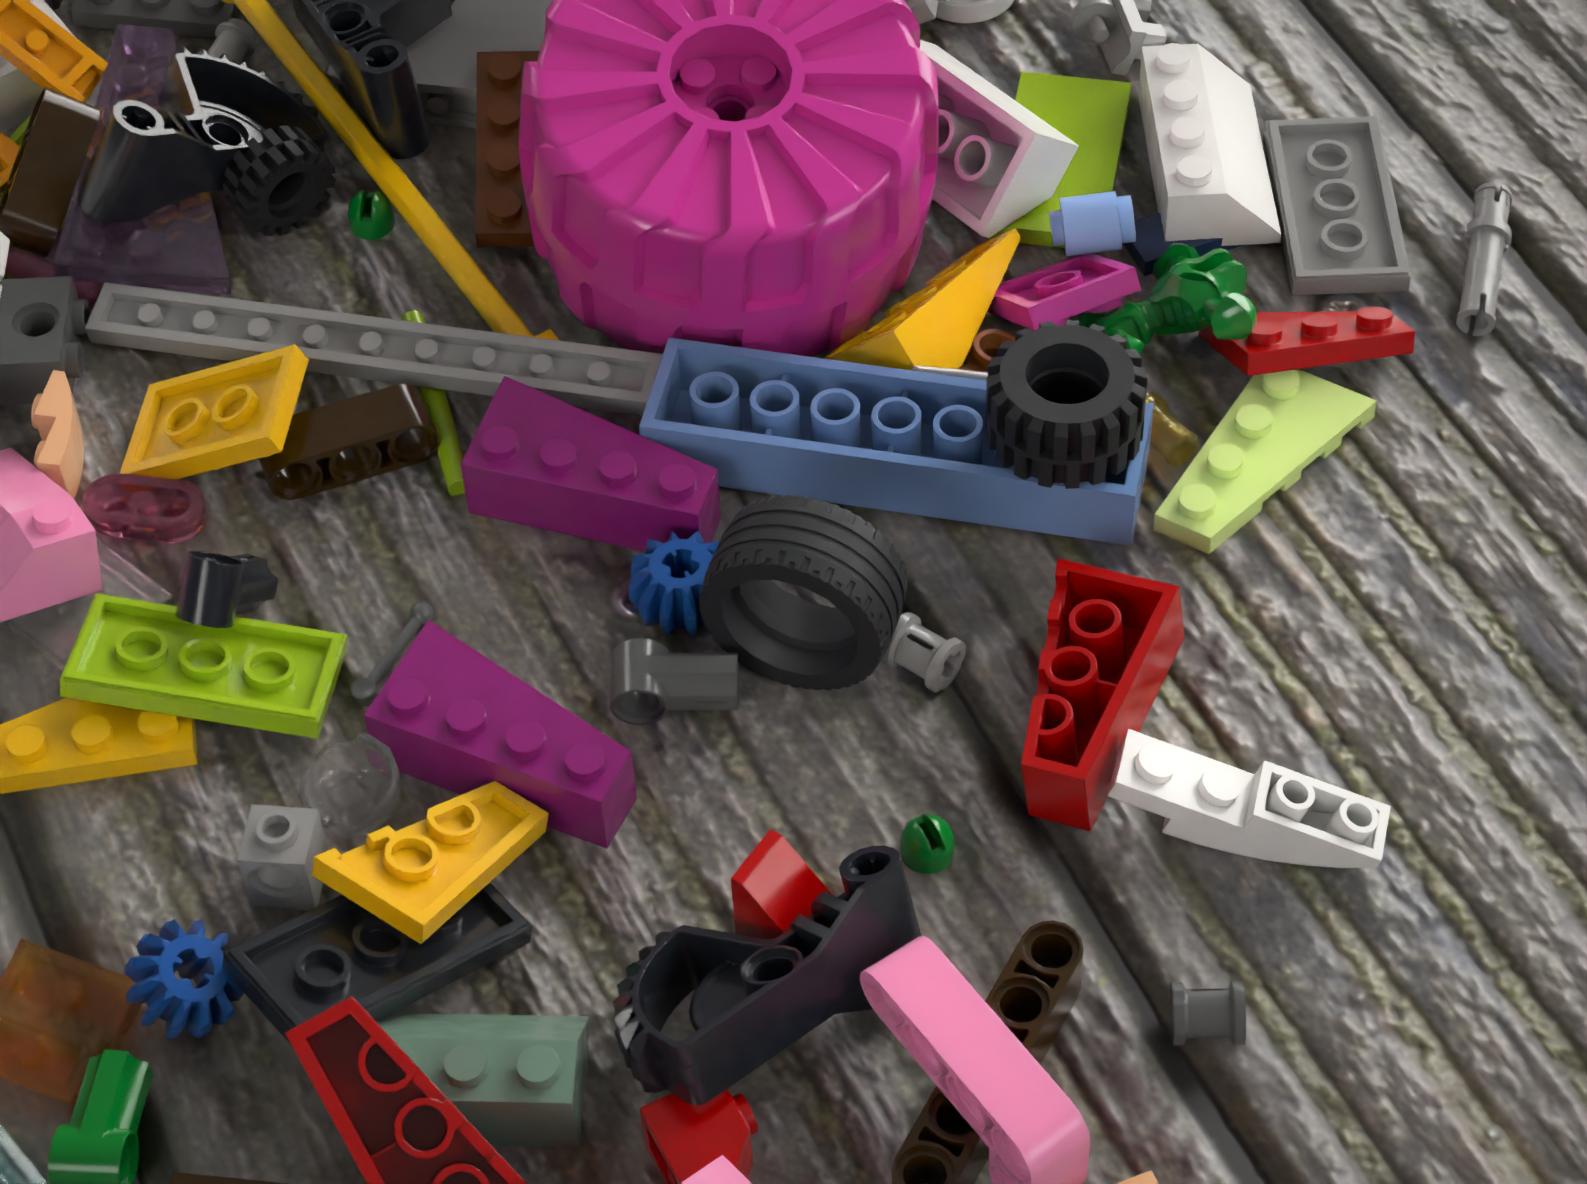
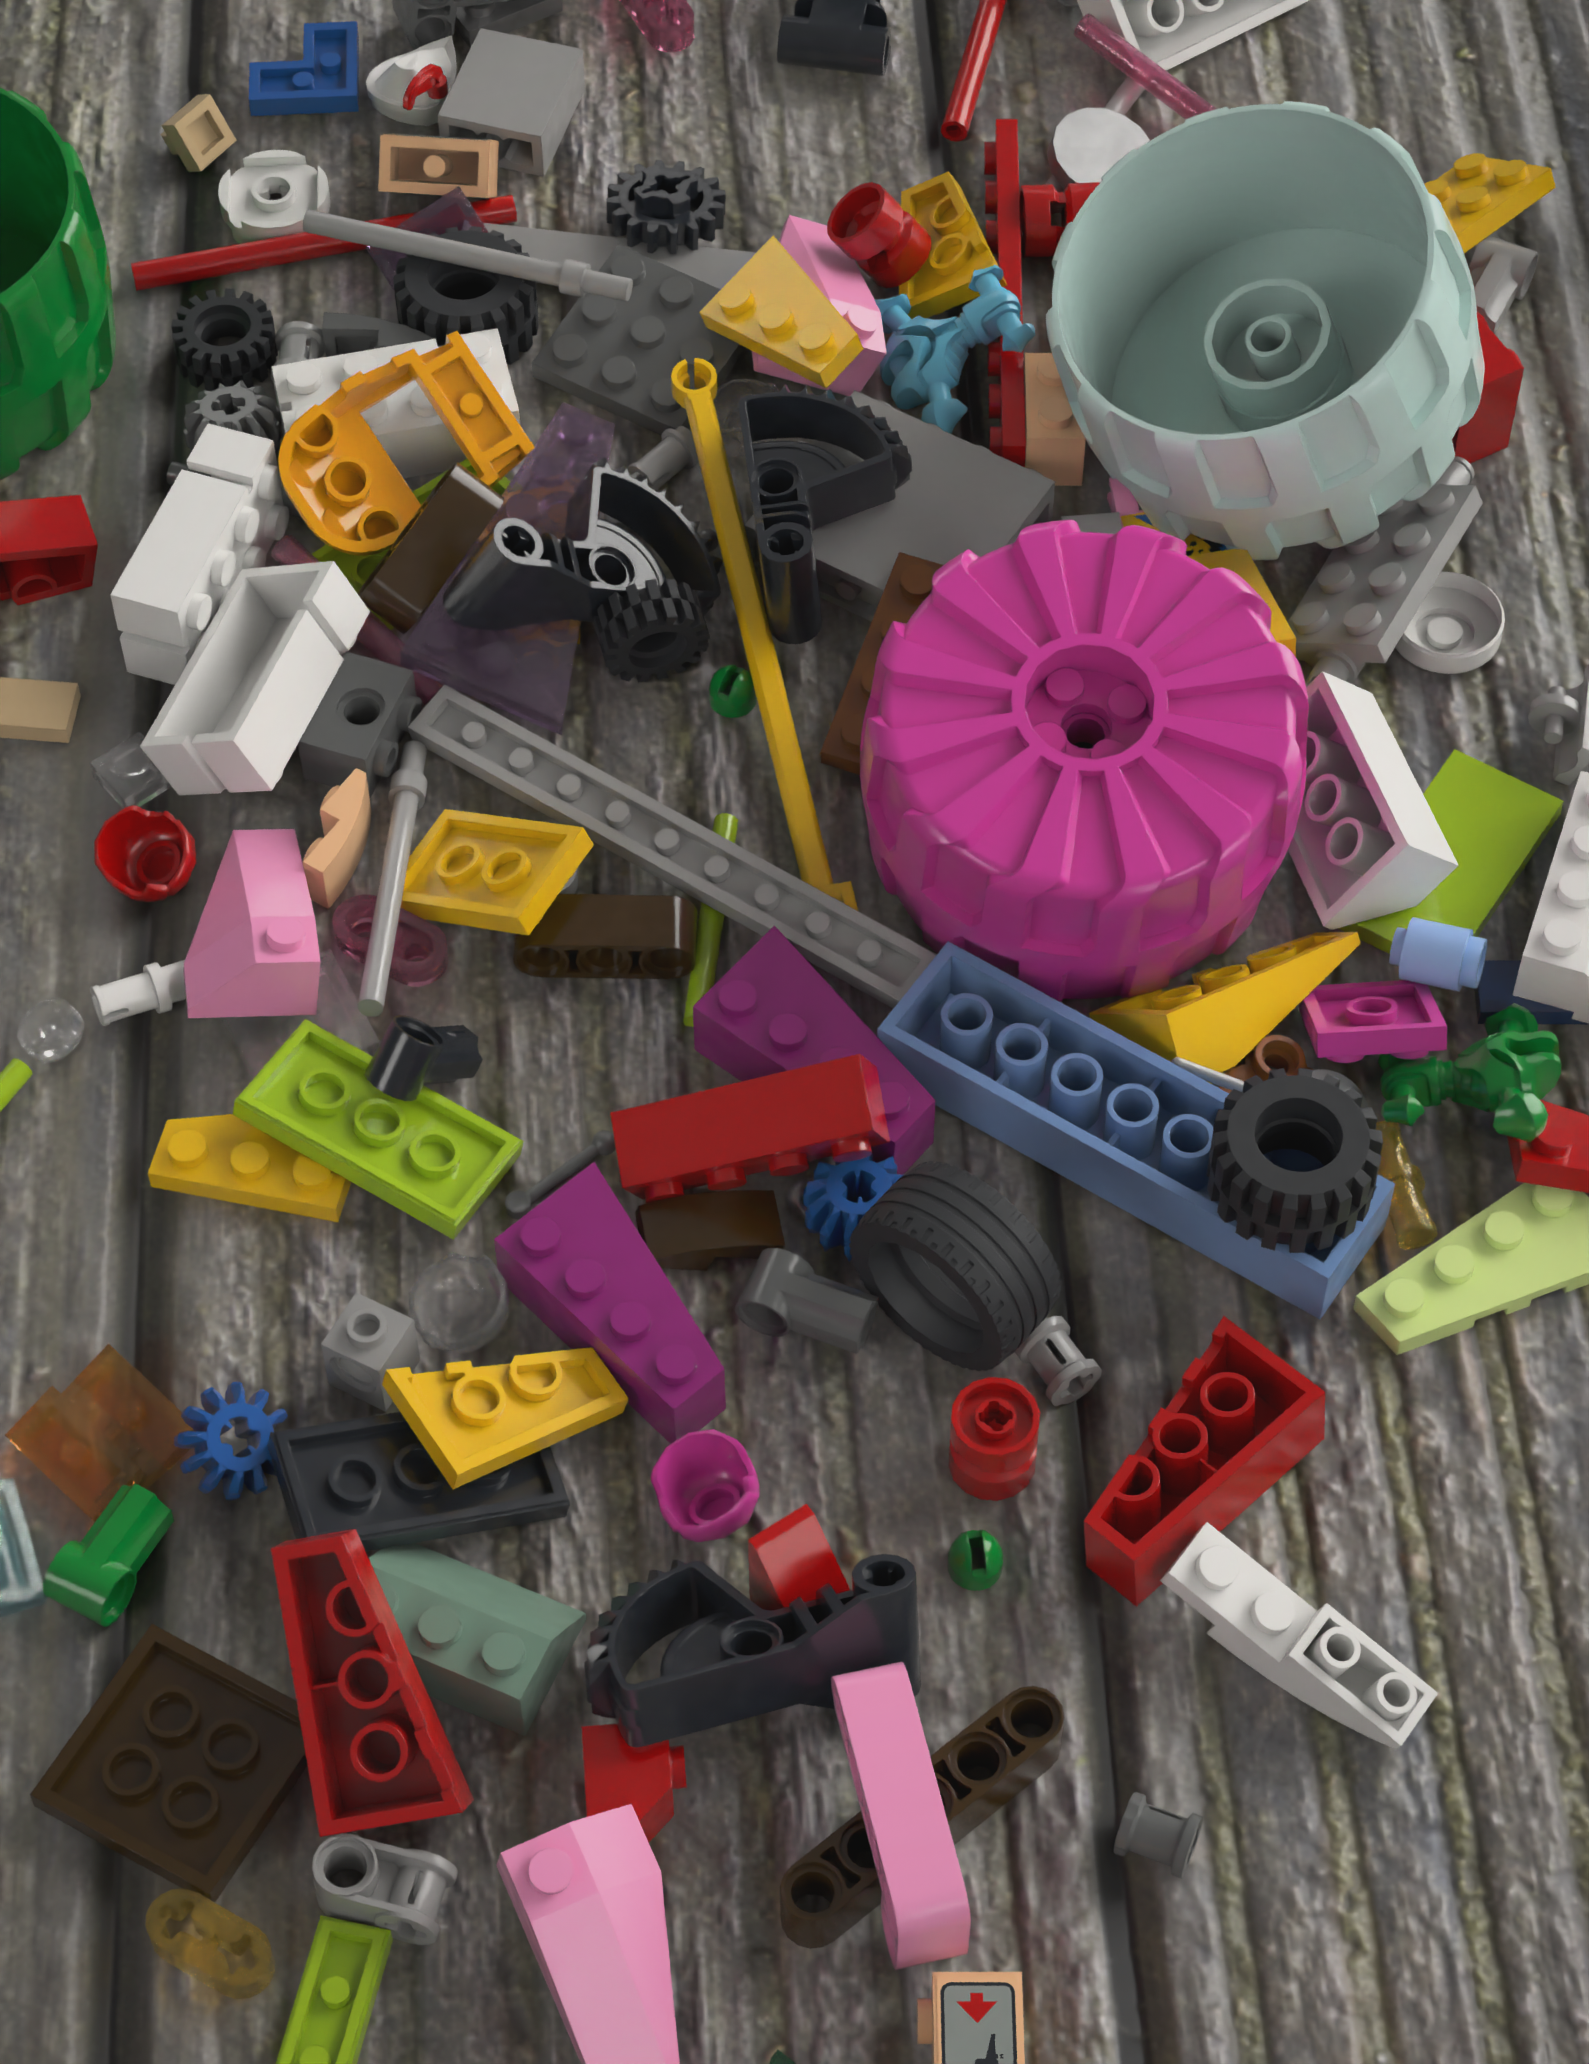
camera: 20 degrees right, 5 degrees up
none -> light grey bar [358,740,428,1017]
none -> red brick [610,1054,890,1203]
none -> dark brown slope [635,1190,785,1271]
none -> dark pink hair [651,1429,760,1542]
none -> red wheel [948,1377,1040,1501]

